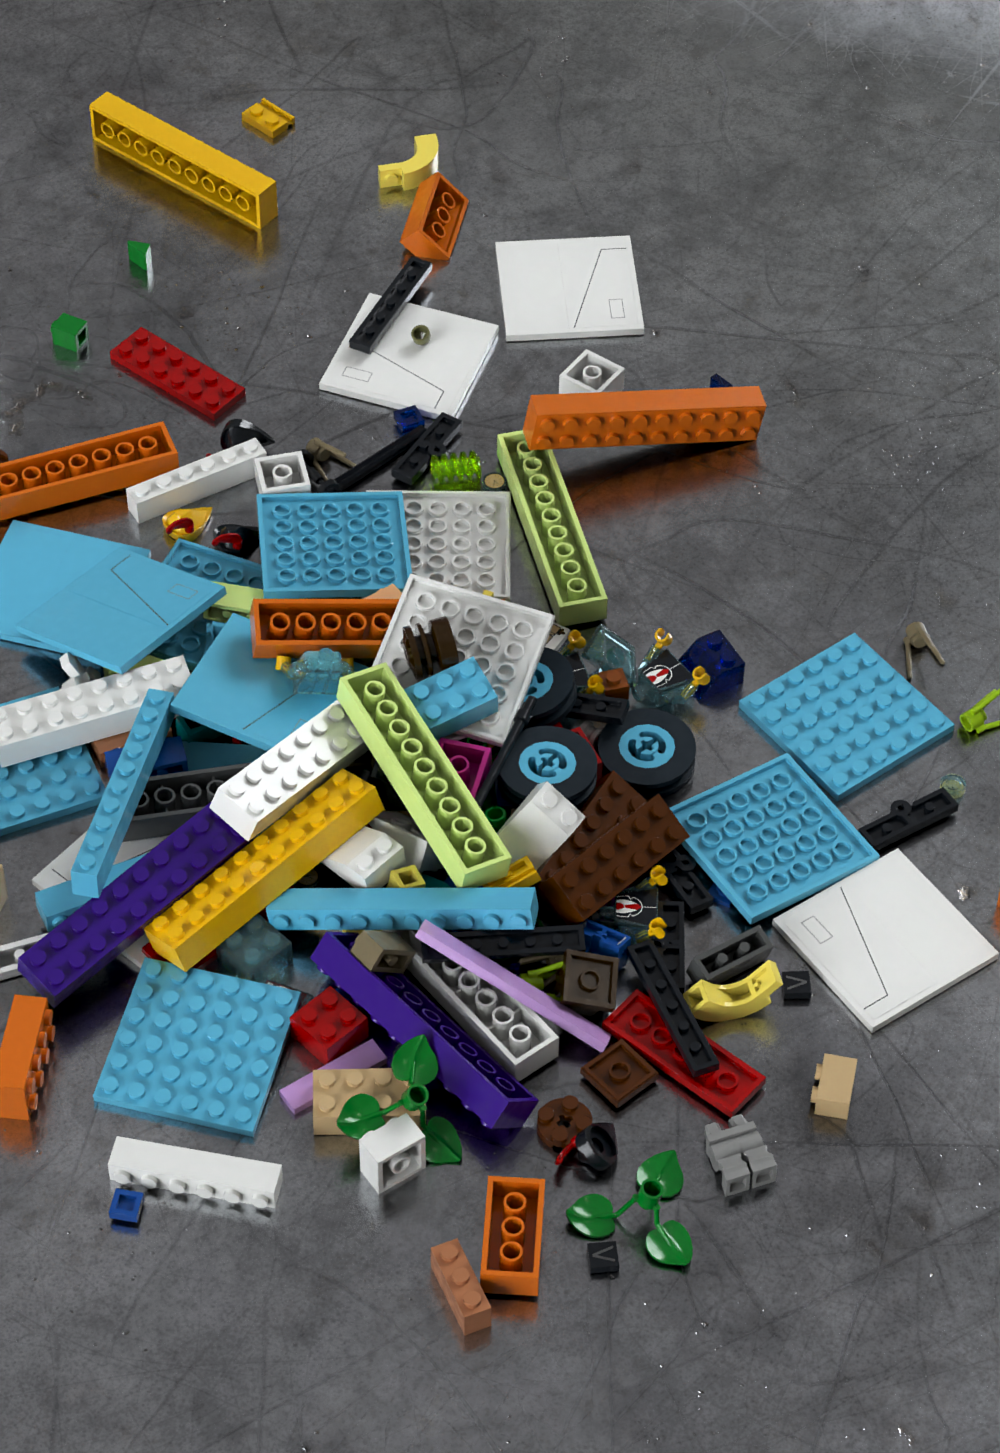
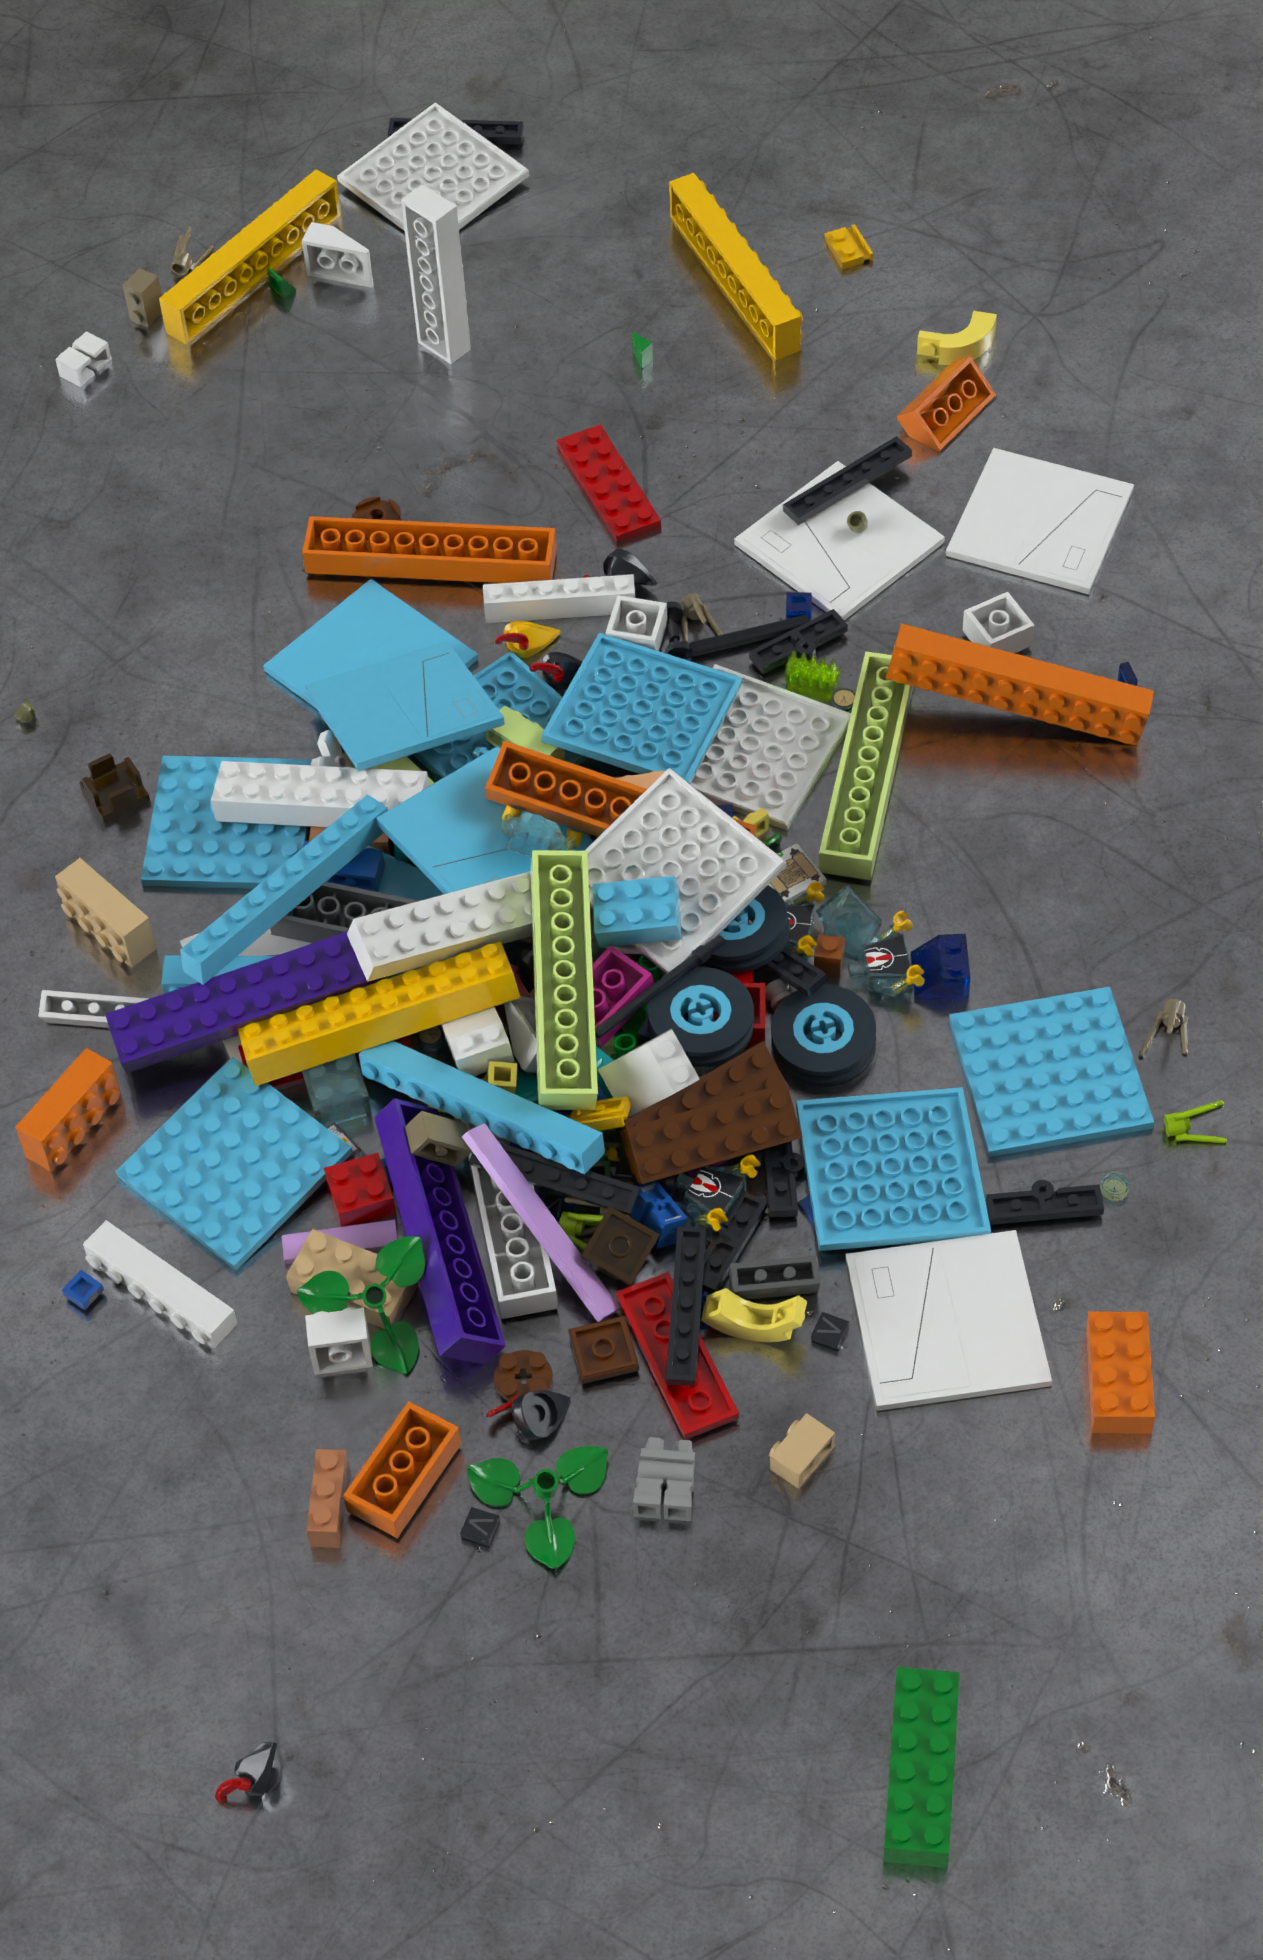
camera: 30 degrees right, 5 degrees up
green brick [51,313,89,352] -> none
dark brown wheel [402,616,459,680] -> none

